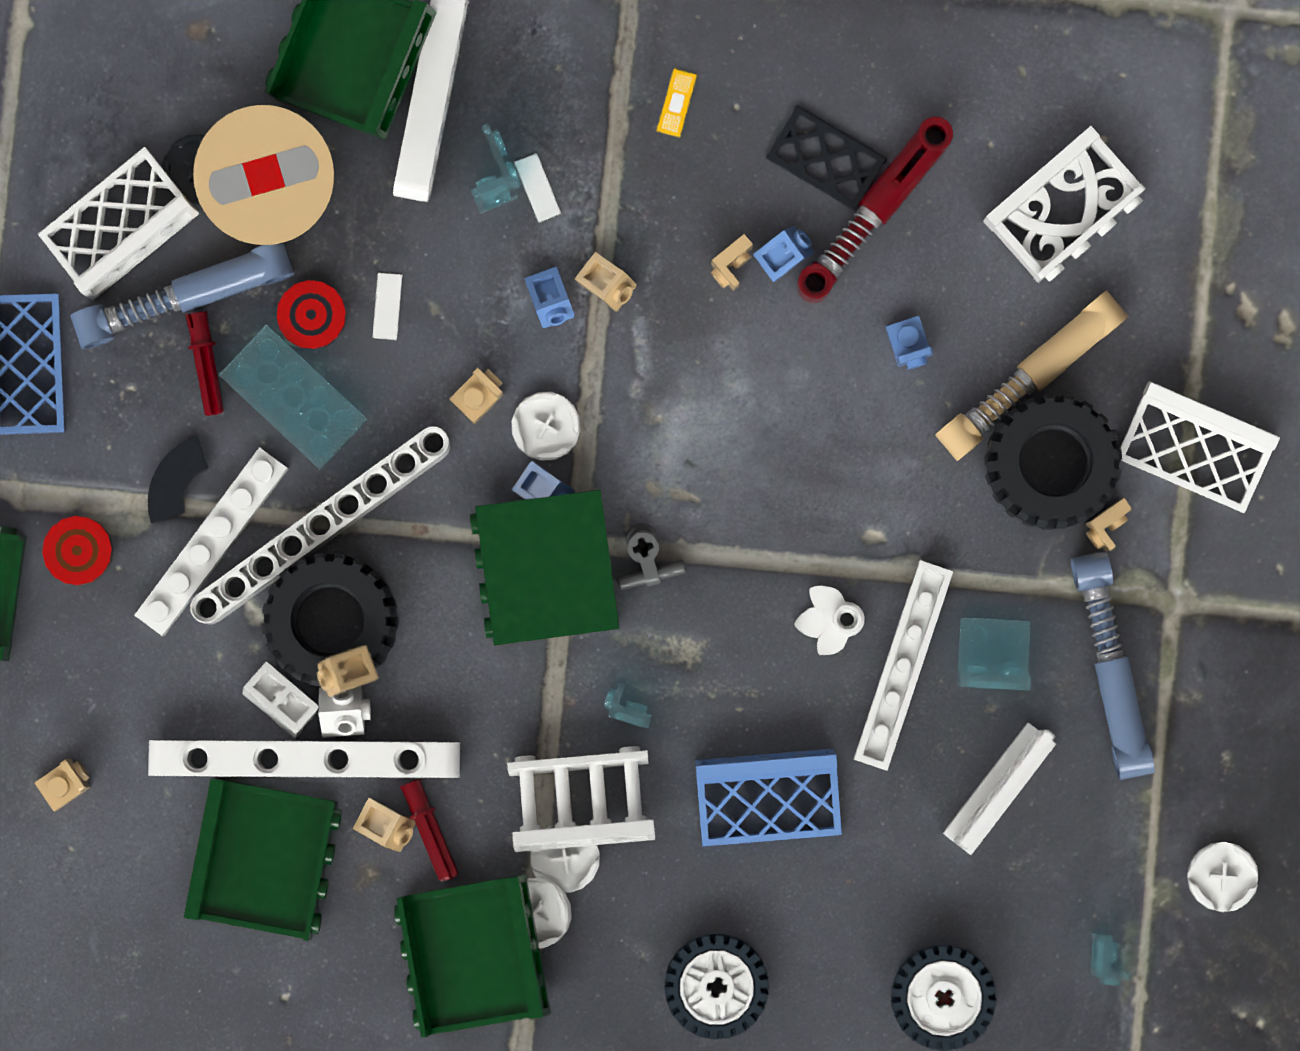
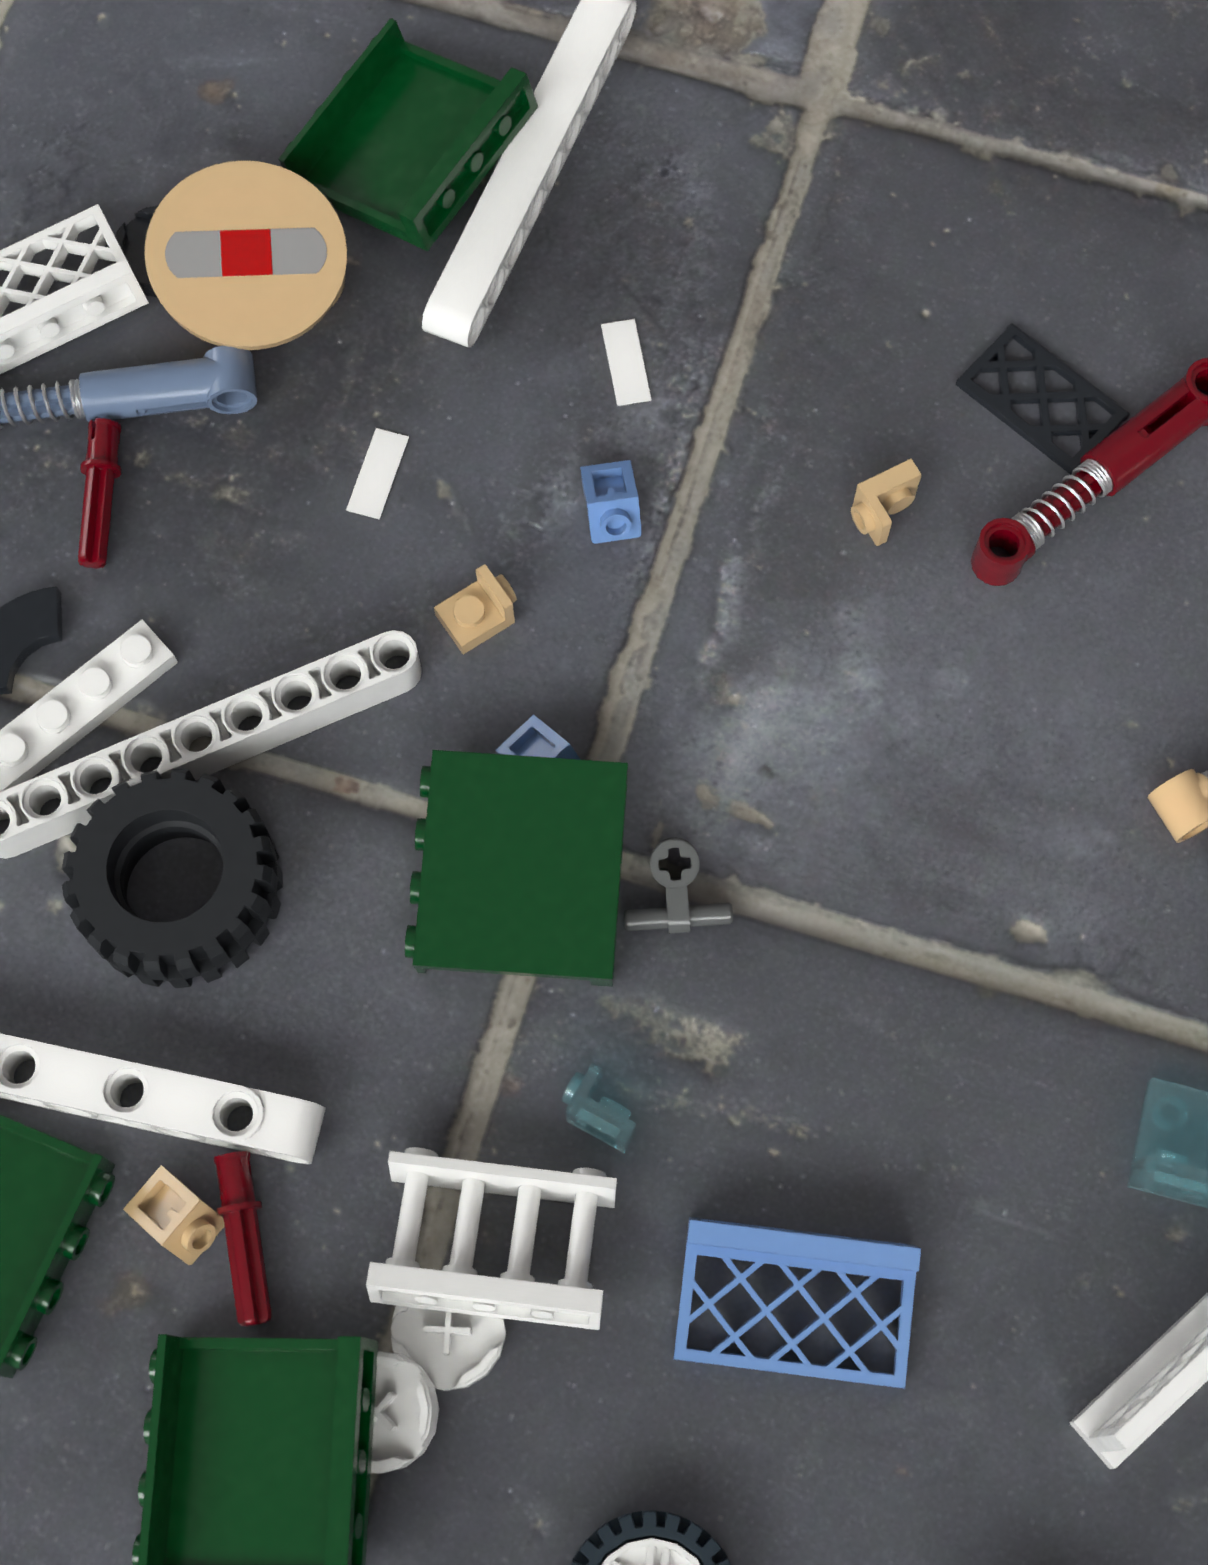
camera: 10 degrees right, 15 degrees down
clear light blue plate [219,325,368,470] -> none
white hinge [242,661,319,739] -> none
red tile [277,280,347,350] -> none
tan bracket [317,645,378,697] -> none
white brick [318,686,371,737] -> none
clear light blue bracket [471,123,521,214] -> none
white tile [512,392,581,461] -> none
tan bracket [575,252,636,311] -> none
yellow sticker [657,69,697,137] -> none
medium blue bracket [753,226,814,282] -> none
white plate [794,586,864,655] -> none
white plate [854,560,953,771] -> none
medium blue bracket [885,316,933,370] -> none

